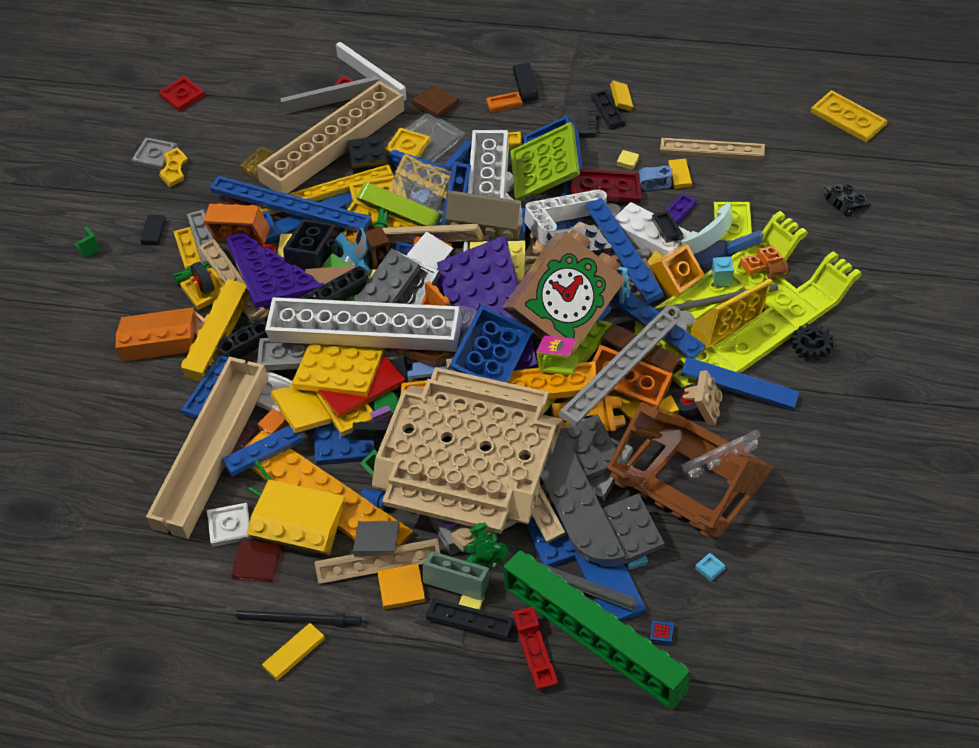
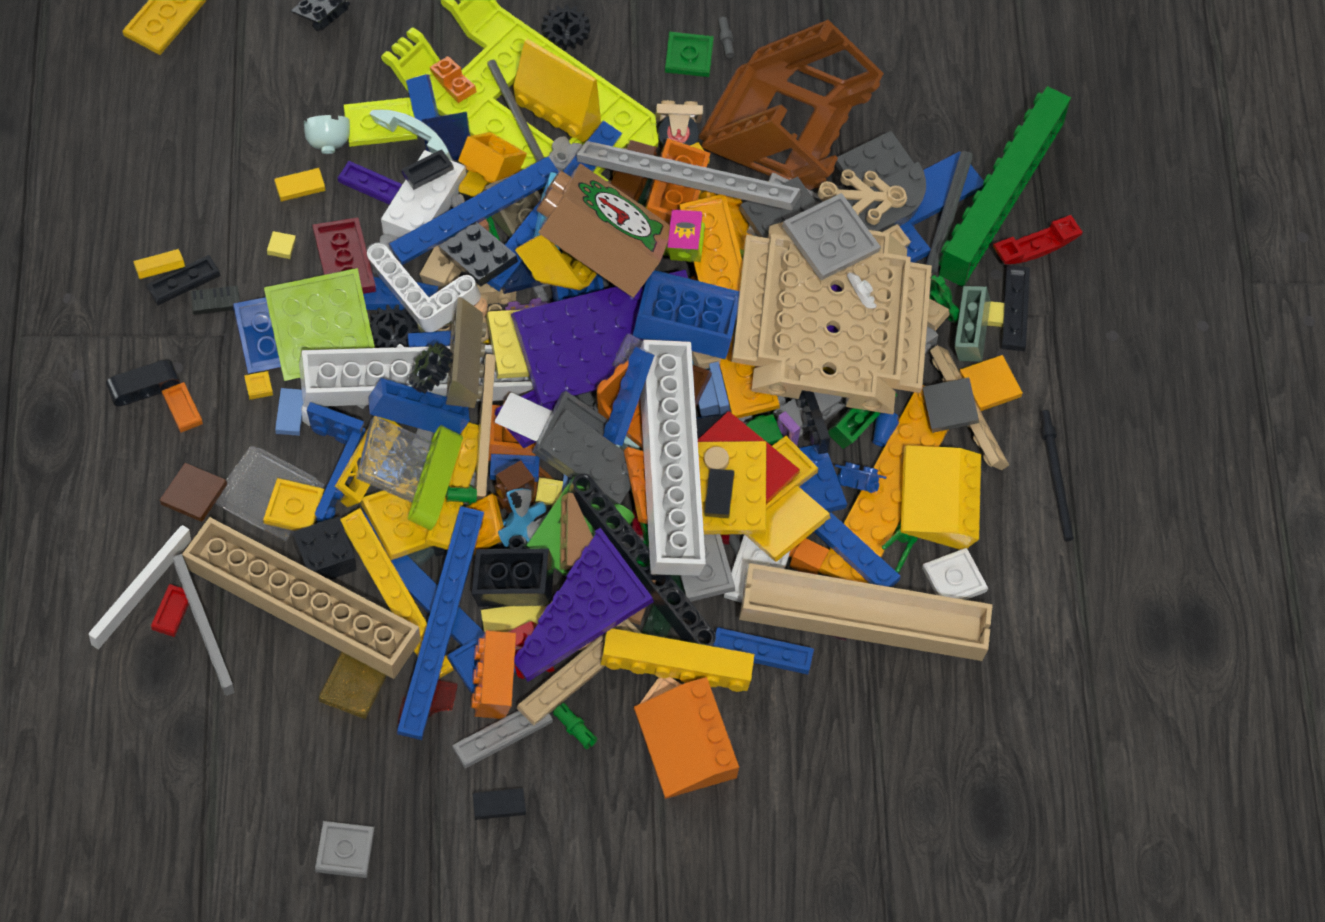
camera: 110 degrees left, 10 degrees up
green panel [74,227,100,258] -> none
red tile [158,76,205,112] -> none
yellow tile [159,147,188,187] -> none
yellow tile [173,227,203,270] -> none
yellow plate [180,262,225,310] -> none
clear red tile [231,540,281,583] -> none
yellow tile [262,623,325,681] -> none
medium blue piece [639,166,673,191] -> none
tile [650,621,674,645] -> none
tan tile [660,138,765,160] -> none
blue tile [681,357,799,411] -> none
clear plate [681,429,761,479] -> none
medium azure tile [695,553,725,581] -> none
medium azure brick [712,257,734,286] -> none
dark orange bush [765,260,788,279] -> none
none -> light aqua cylinder [304,115,350,154]
none -> black gear [409,342,453,394]
none -> blue plate [603,346,655,446]
none -> green tile [665,32,714,77]
none -> tan tile [704,447,729,470]
none -> black tile [705,469,735,518]
none -> dark grey bar [718,17,735,58]
none -> light grey plate [782,193,881,280]
none -> tan plant [818,169,907,225]
none -> blue hinge [835,462,886,493]
none -> white piece [847,272,877,309]

